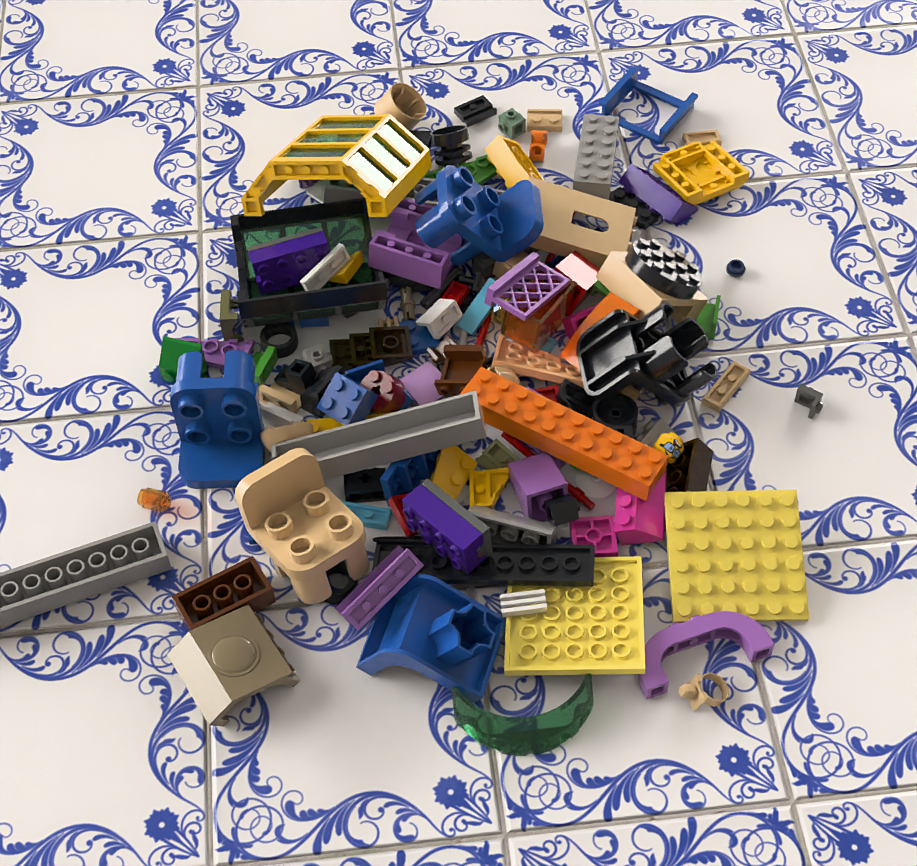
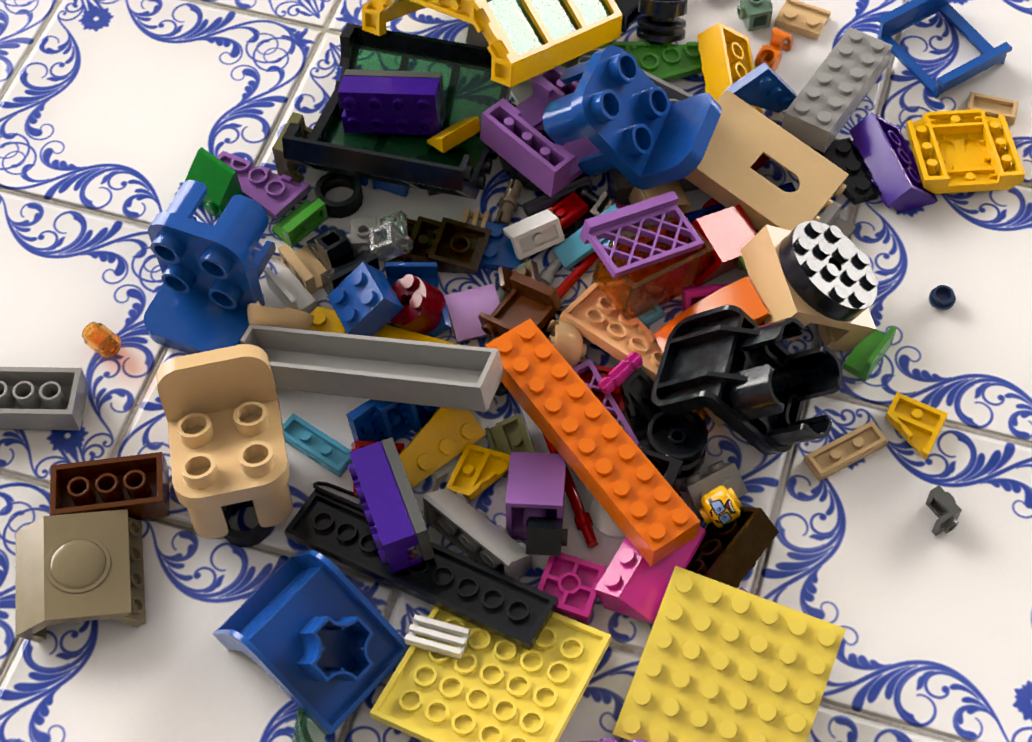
camera: 25 degrees right, 5 degrees up
white tile [300,243,351,291] -> none
medium lavender fence [335,545,424,631] -> none
black brick [343,467,386,503] -> none
none -> clear brick [369,210,413,261]
none -> dark pink axle [598,352,643,395]
none -> blue wing [724,62,797,113]
none -> yellow wing [885,392,948,460]

